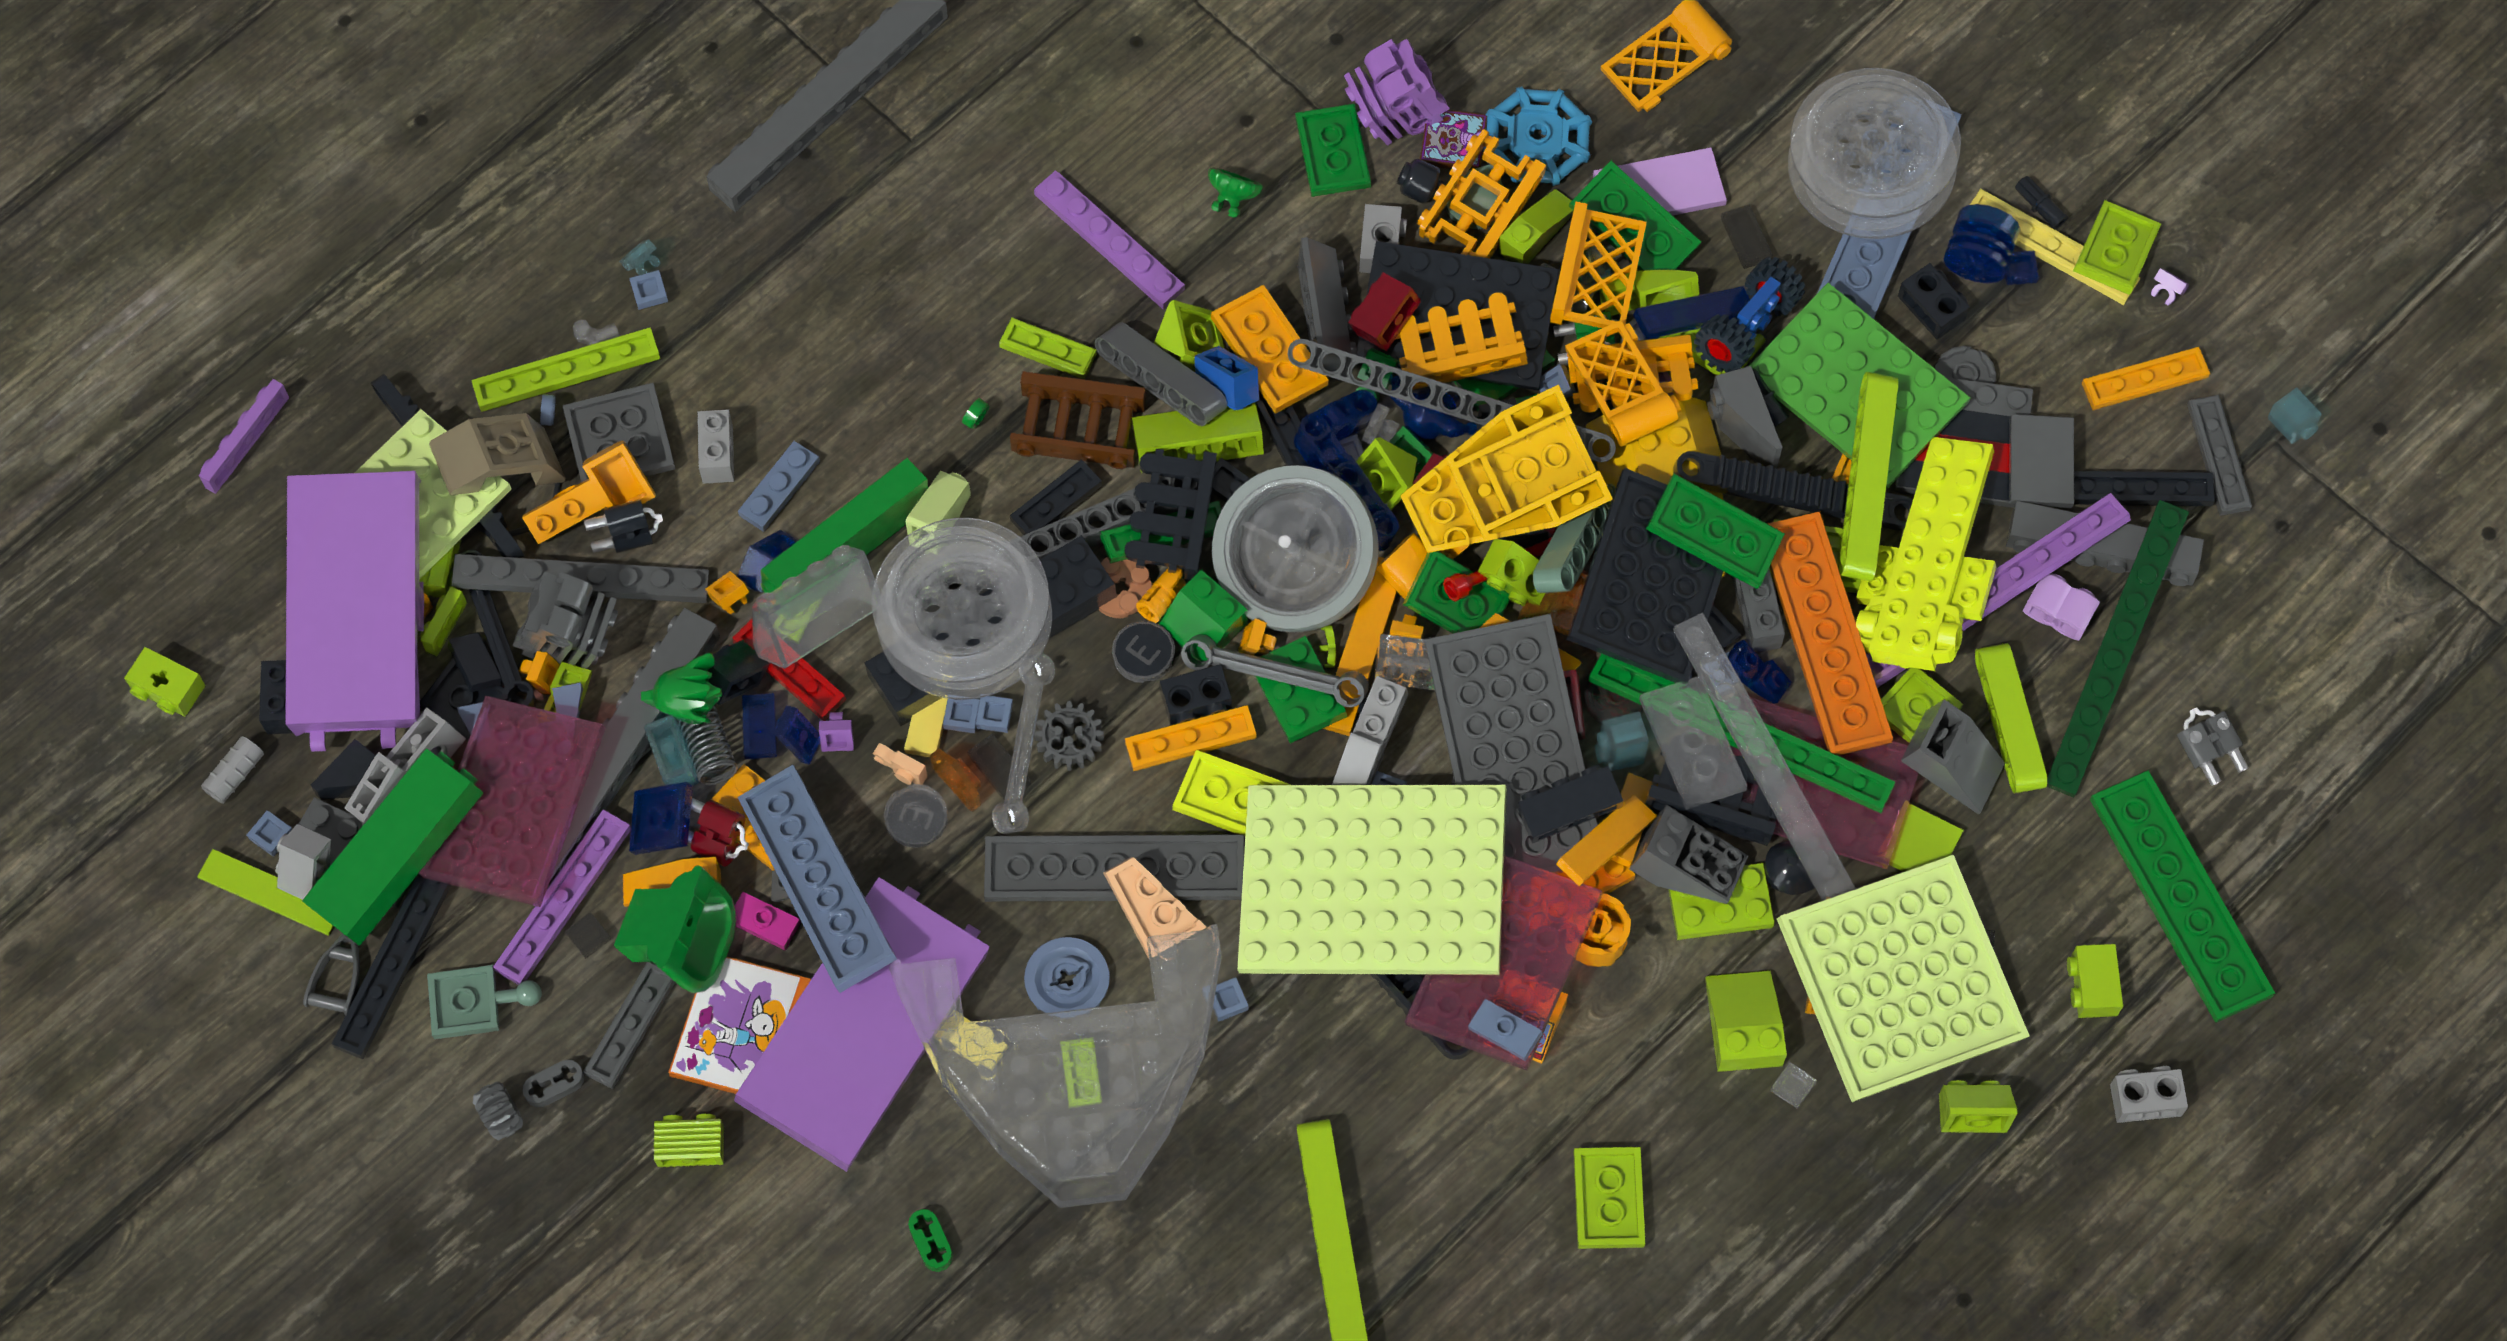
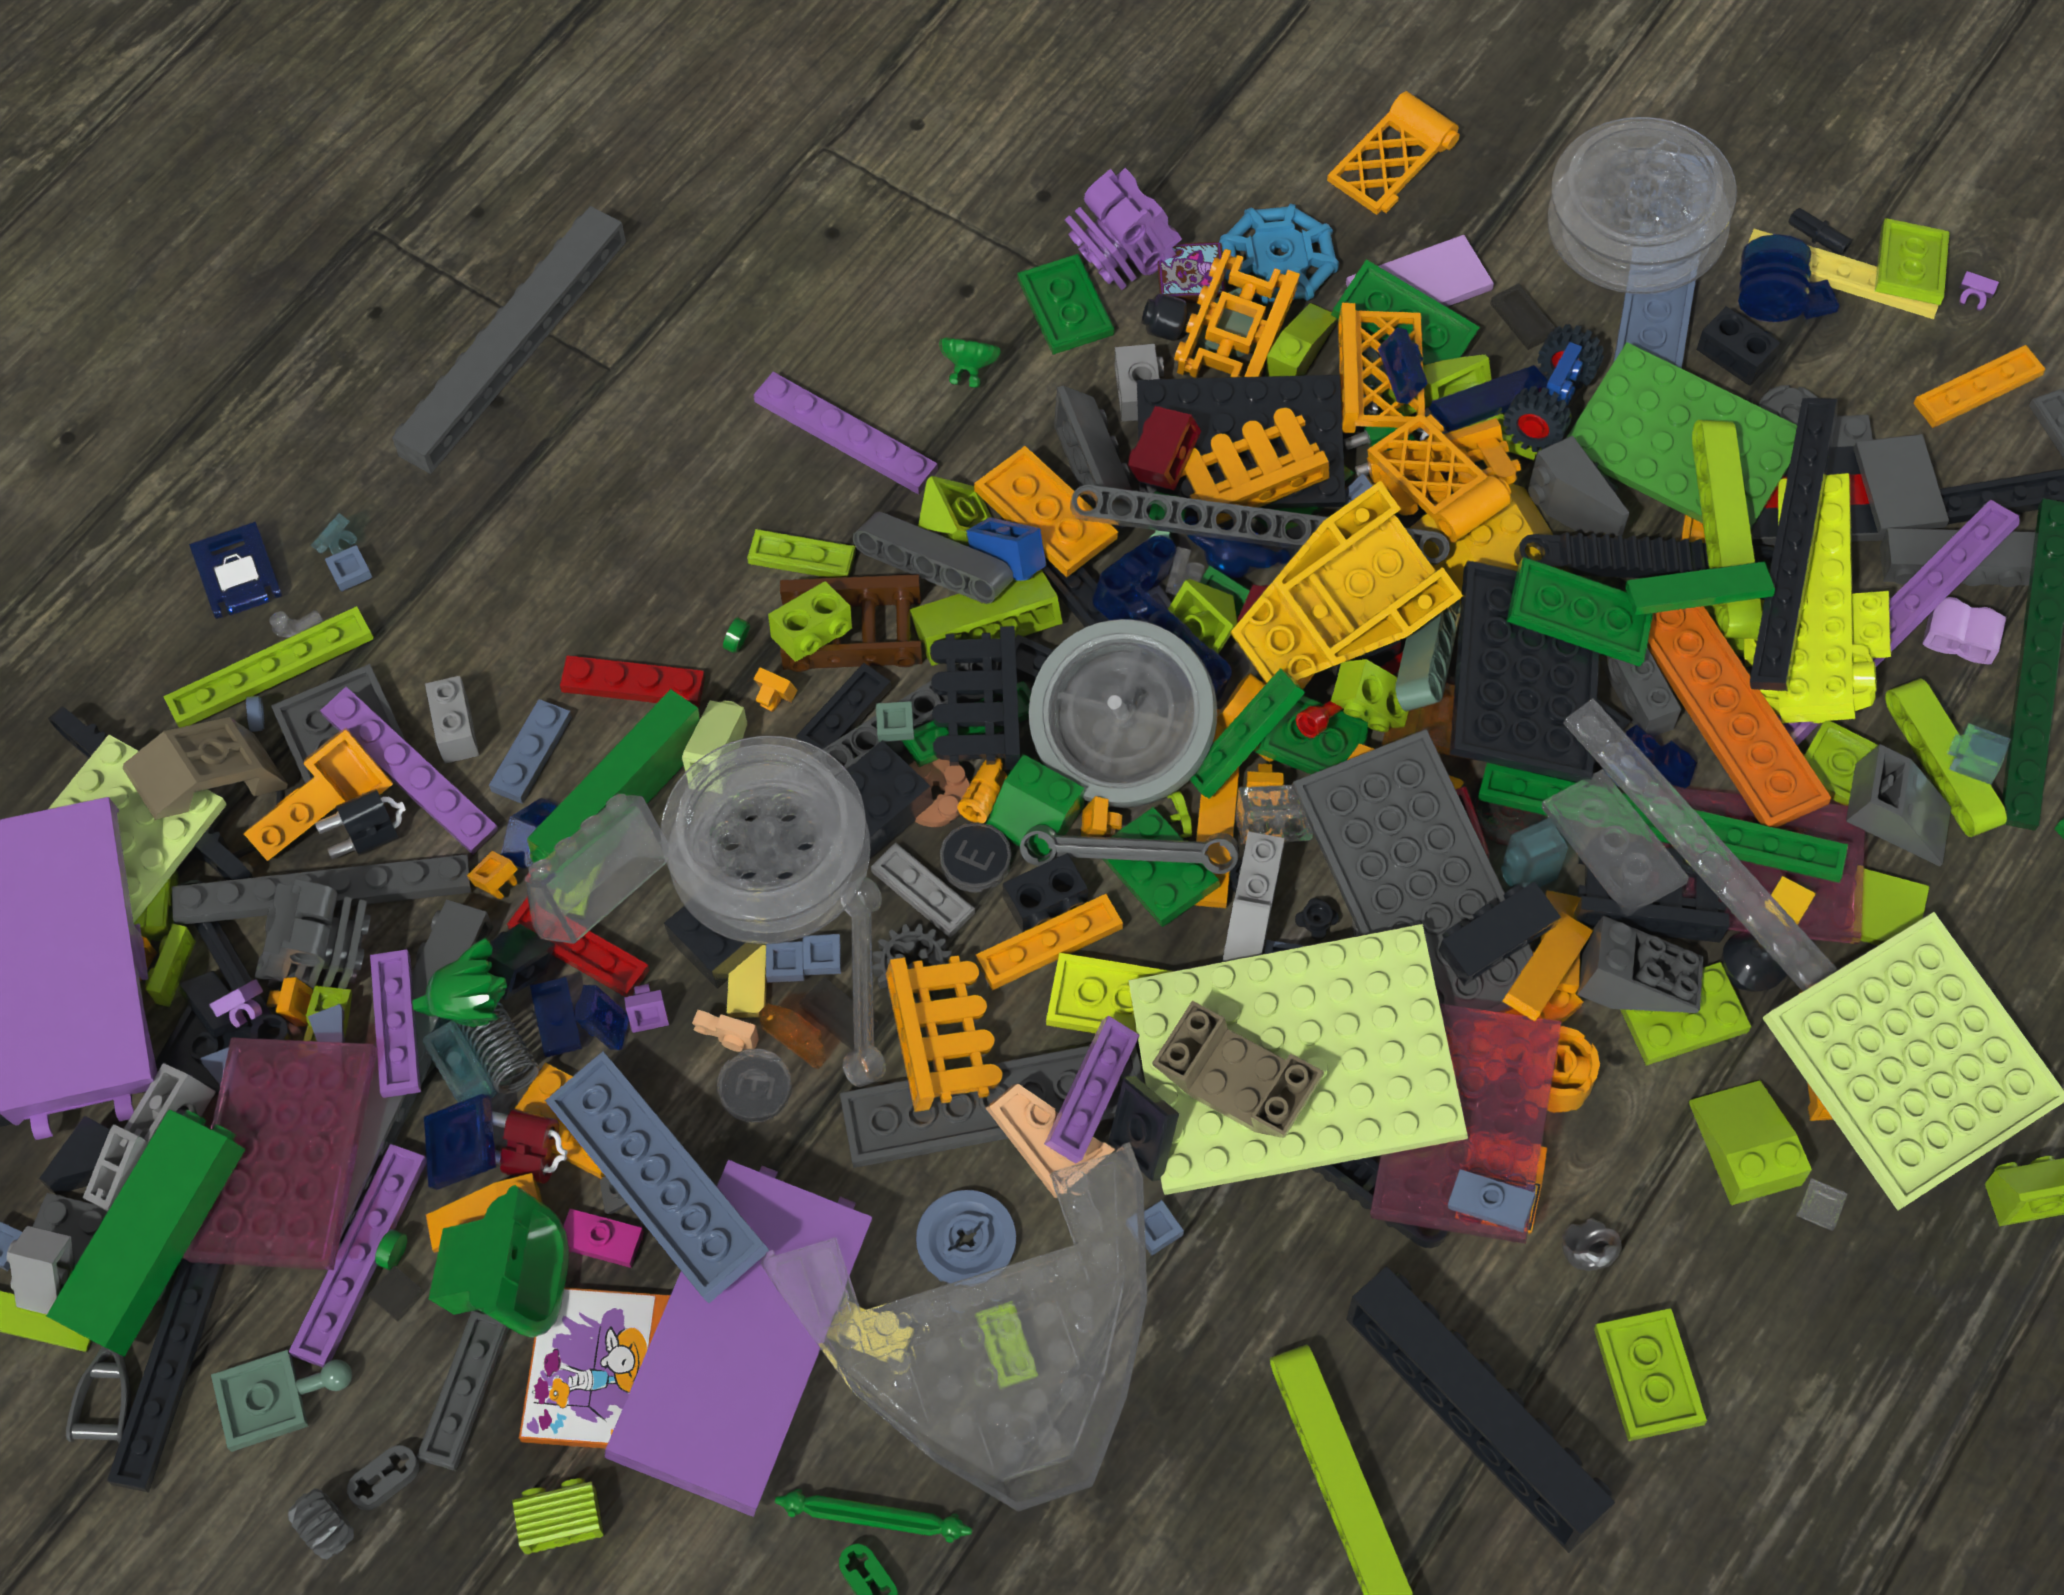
camera: 10 degrees left, 5 degrees down
none -> clear blue container [189,522,283,619]
none -> medium lavender tile [210,979,263,1028]
none -> medium lavender plate [320,687,498,855]
none -> medium lavender plate [370,949,421,1098]
none -> green tile [375,1229,407,1270]
none -> red plate [560,655,705,708]
none -> light orange tile [754,667,798,712]
none -> lime brick [768,581,852,662]
none -> green wheel [775,1489,972,1543]
none -> light grey tile [871,843,975,938]
none -> sand green plate [876,701,914,742]
none -> light orange fence [886,956,1002,1112]
none -> medium lavender plate [1044,1016,1139,1164]
none -> black plate [1108,1076,1179,1181]
none -> dark tan slope [1152,1001,1324,1138]
none -> green plate [1190,668,1305,799]
none -> black plate [1295,898,1339,939]
none -> black brick [1346,1266,1615,1553]
none -> clear blue hinge [1378,327,1428,404]
none -> flat silver hair [1561,1218,1622,1271]
none -> green tile [1625,562,1775,615]
none -> black plate [1750,398,1838,691]
none -> yellow tile [1763,876,1816,927]
none -> clear light blue brick [1947,723,2010,785]

